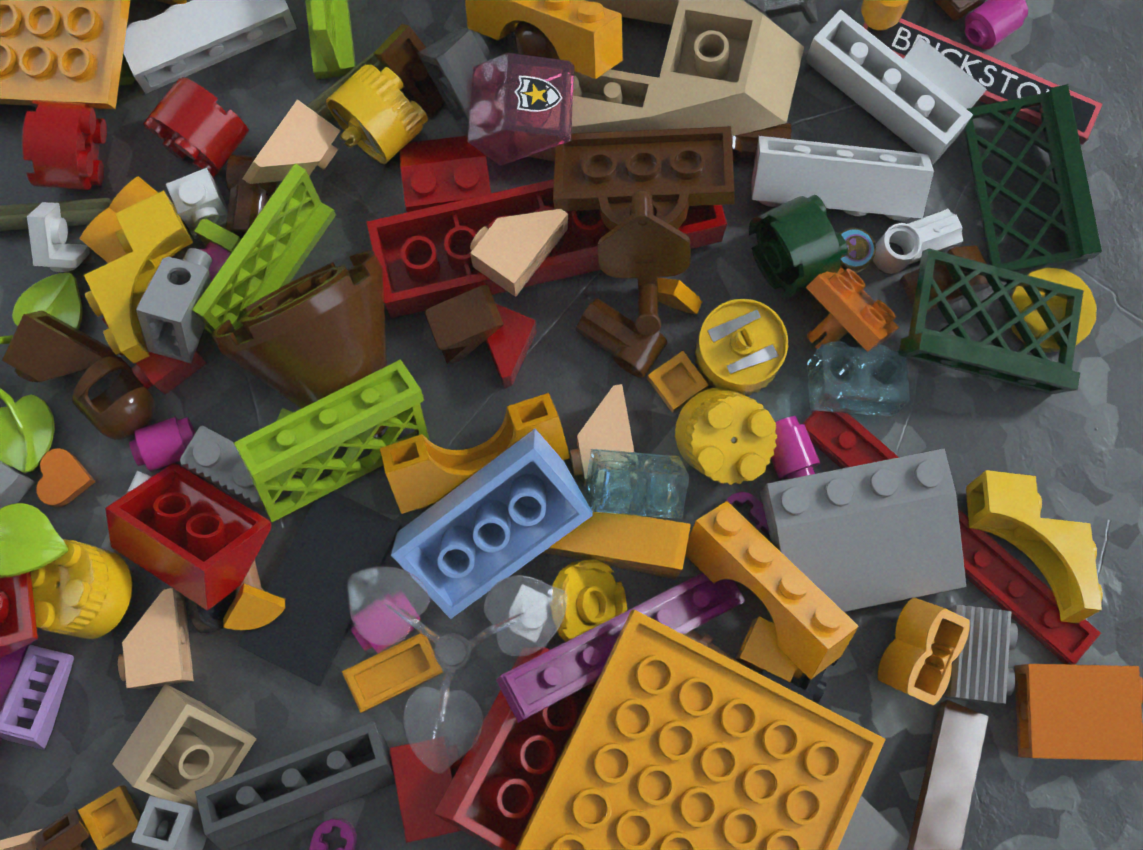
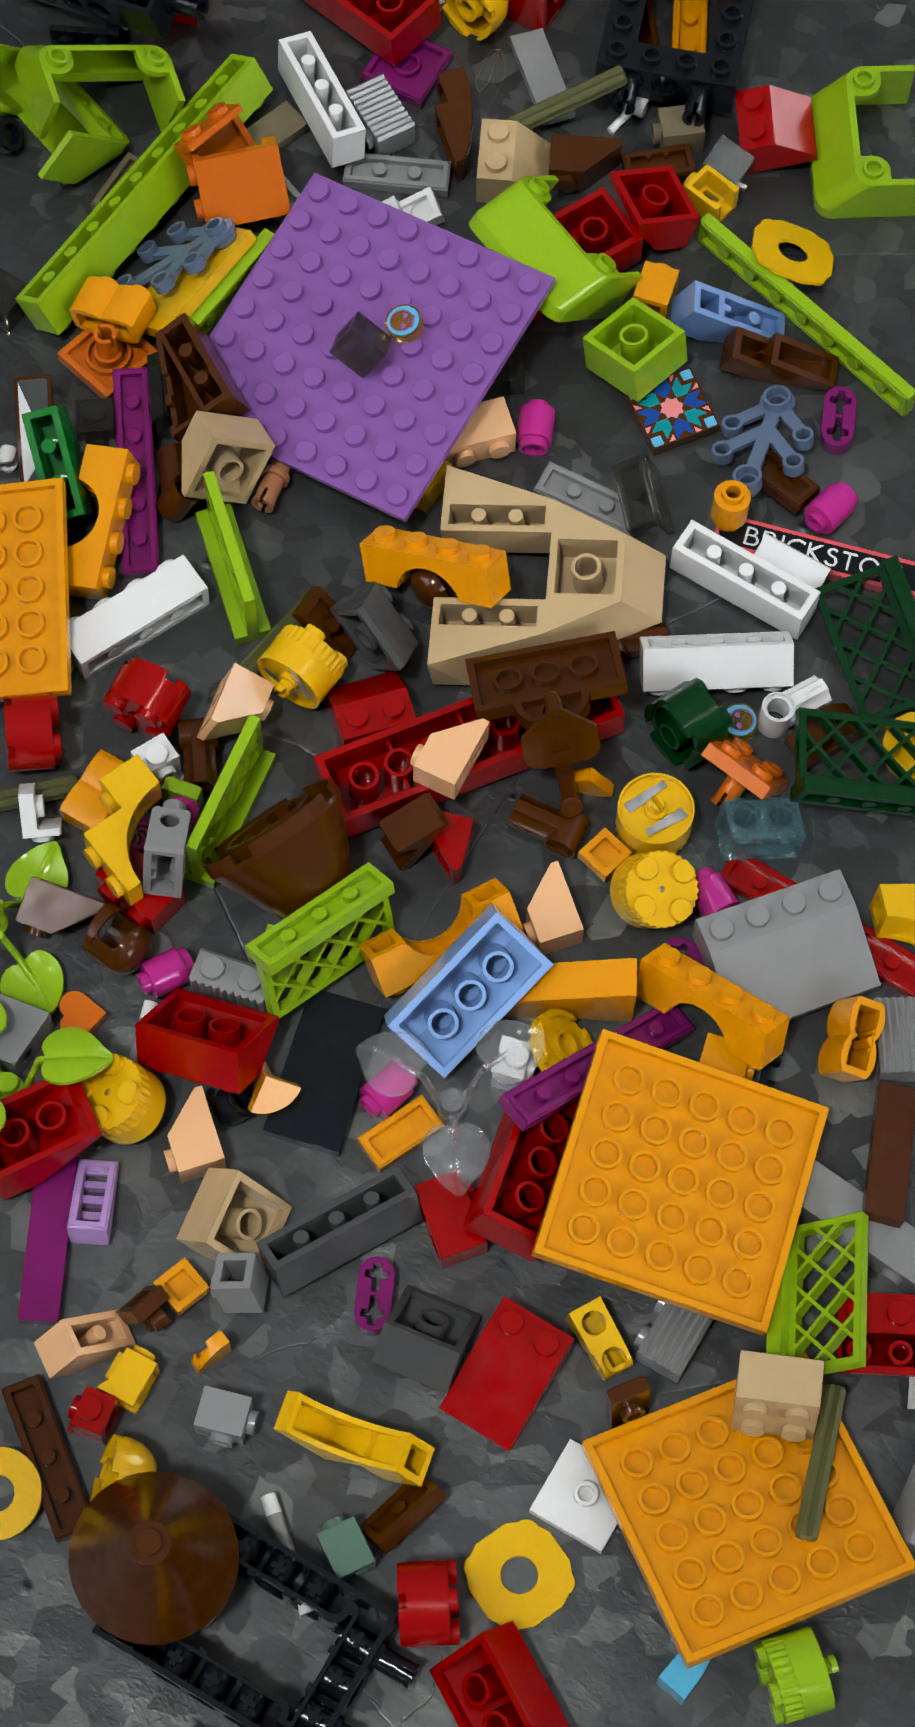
camera: 10 degrees left, 10 degrees down
clear pink slope [468,53,575,166] -> none
clear light blue brick [585,449,690,519] -> none

